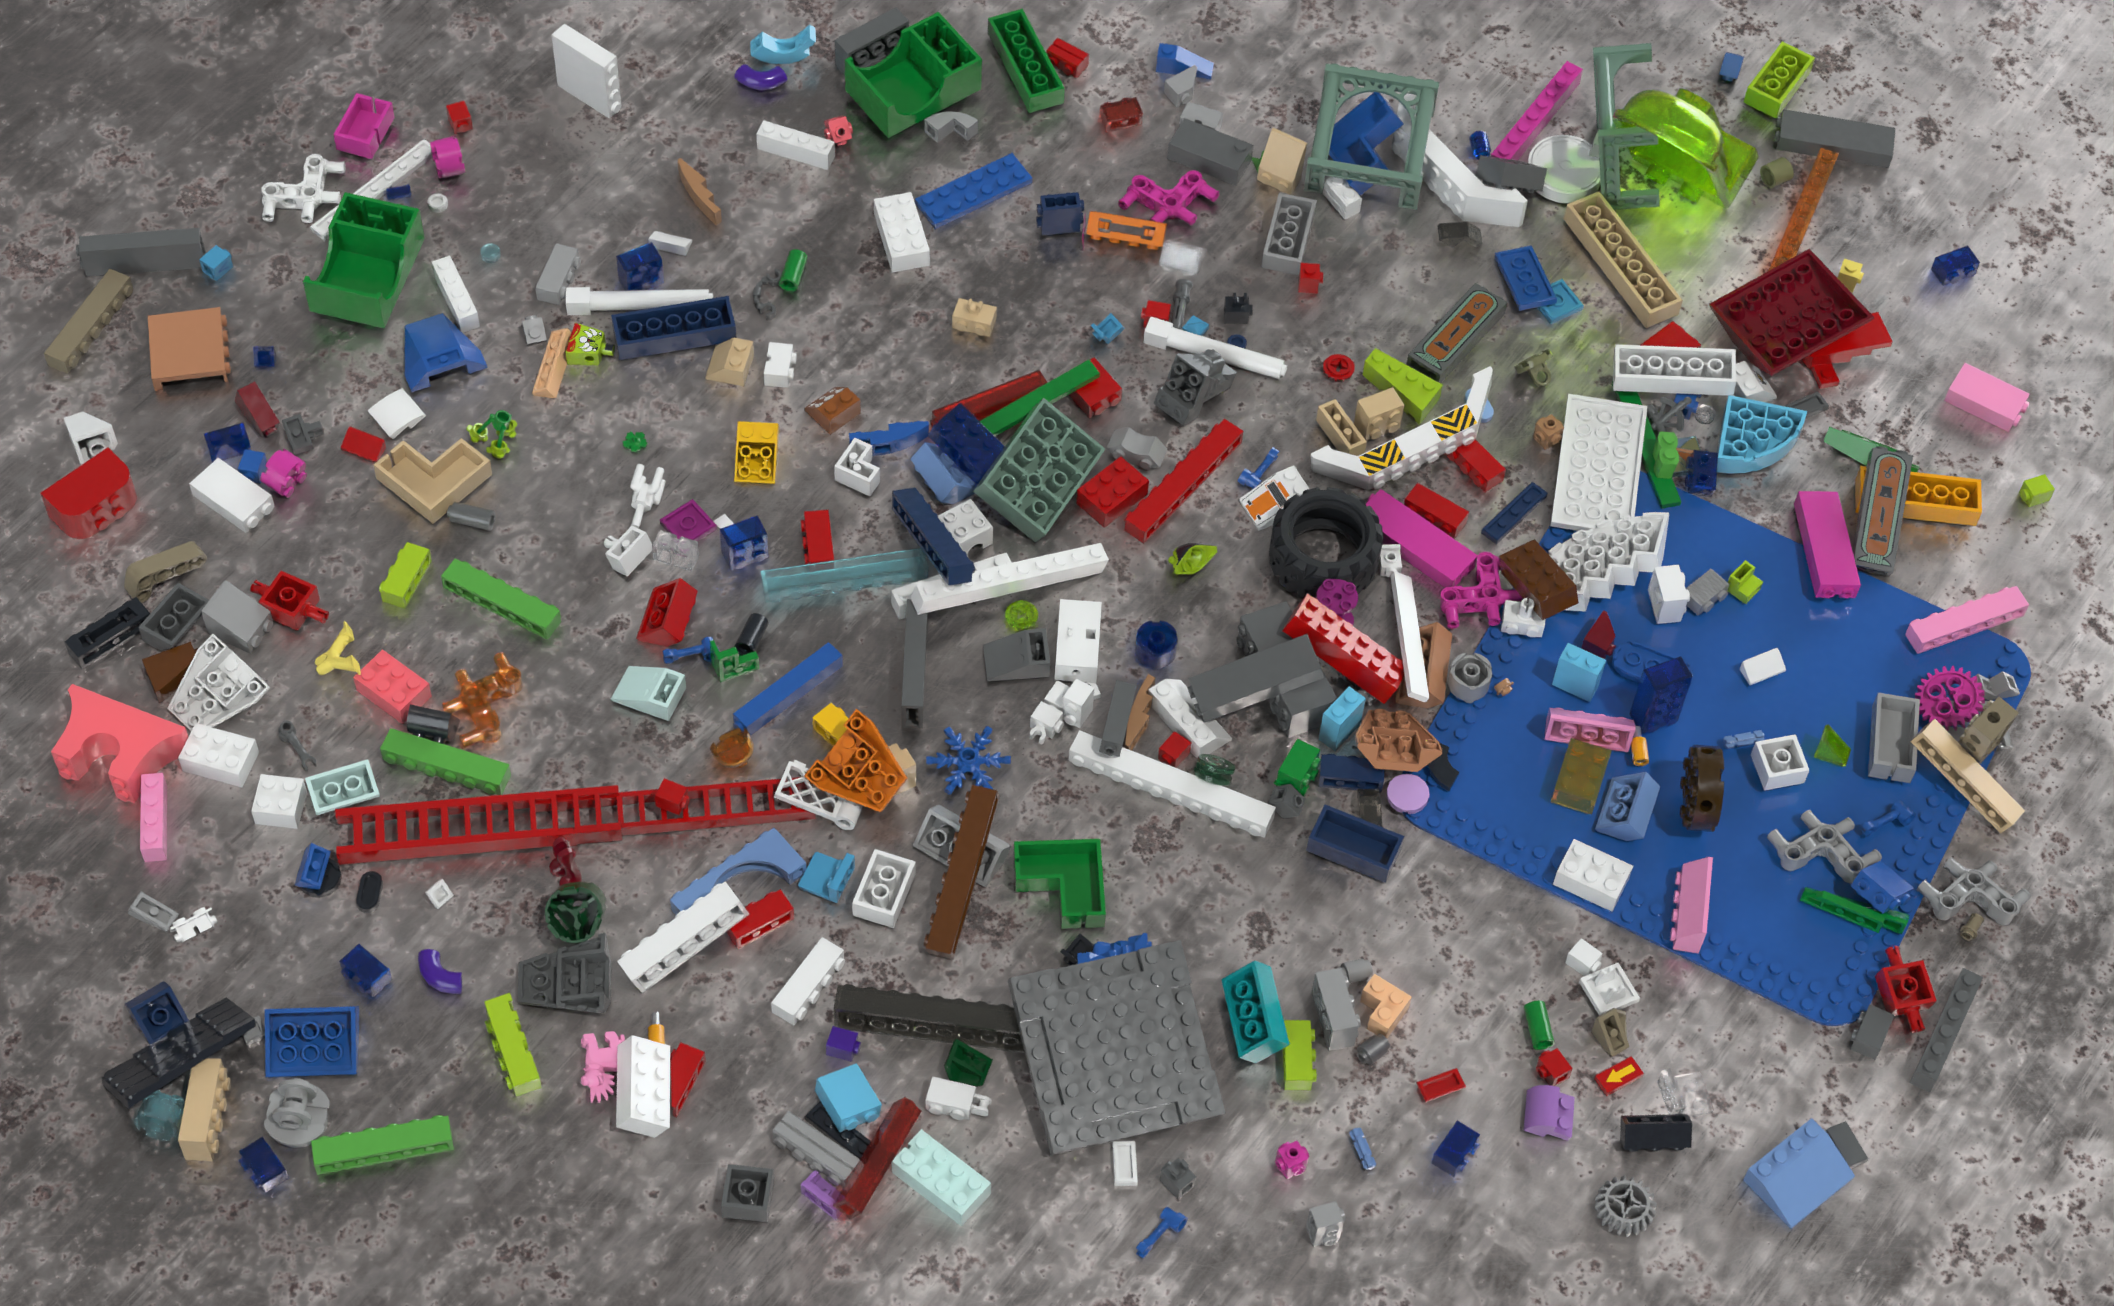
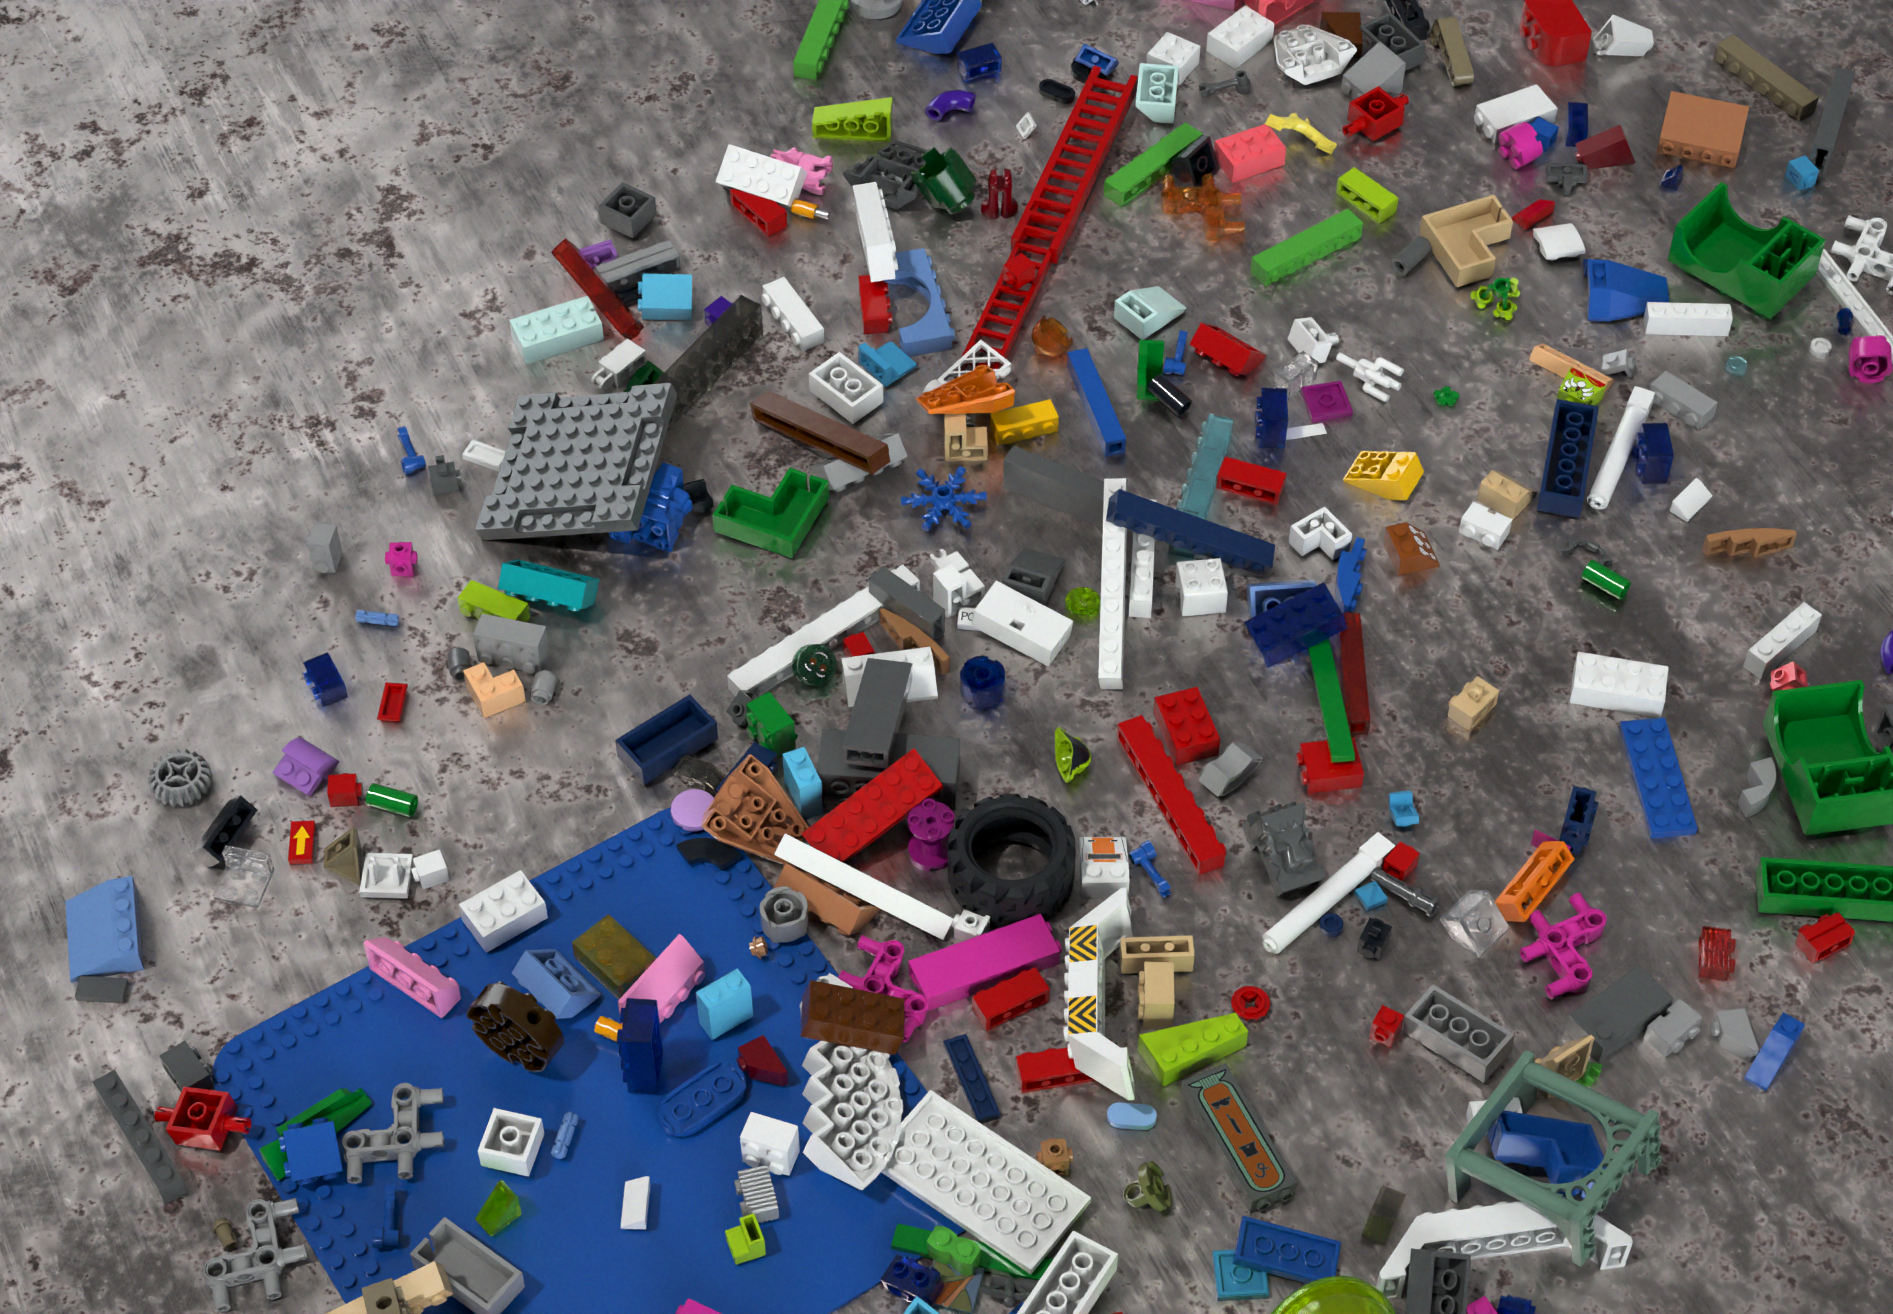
camera: 120 degrees right, 5 degrees down
sand green brick [973,398,1105,542] -> none

